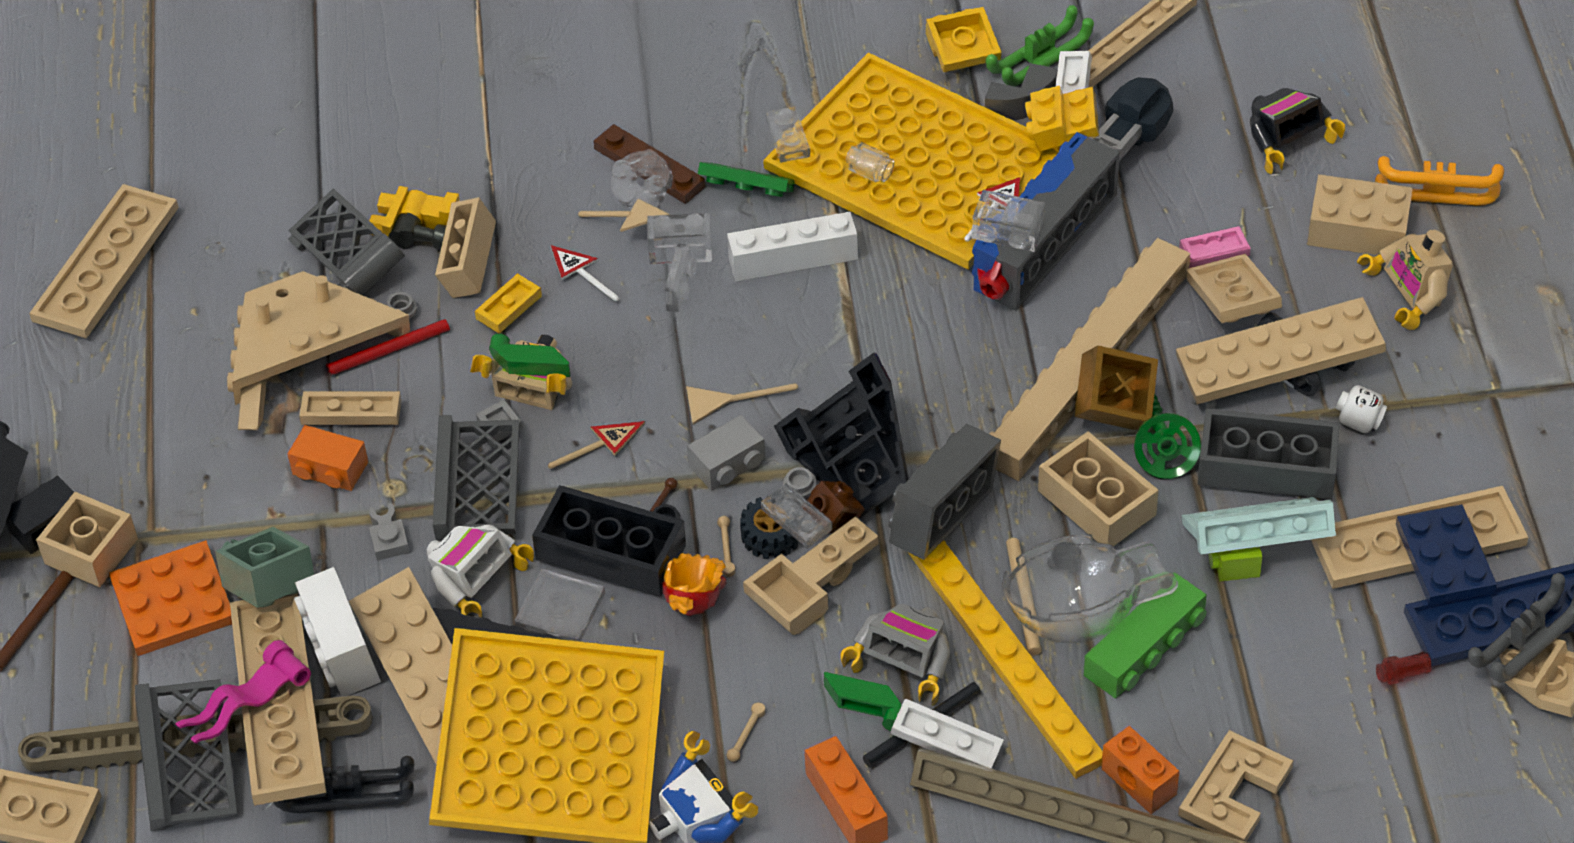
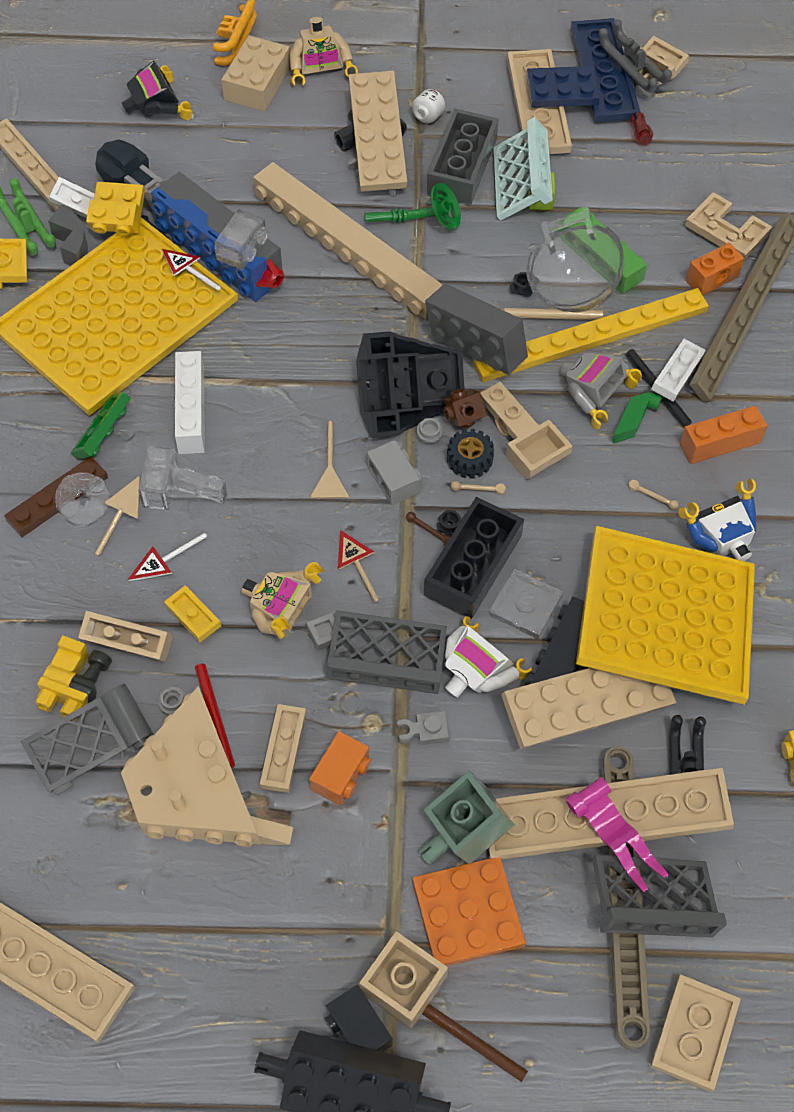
camera: 85 degrees left, 10 degrees up
white brick [294,567,381,697] -> none
green piece [489,334,571,377] -> none
light orange hair [663,553,727,616] -> none
clear plate [761,483,832,549] -> none
clear plate [766,106,810,163] -> none
clear brick [846,142,894,182] -> none
tan brick [1038,431,1159,551] -> none
pearl gold brick [1075,345,1158,430] -> none
bright pink plate [1179,226,1251,268] -> none
tan plate [1186,254,1282,323] -> none

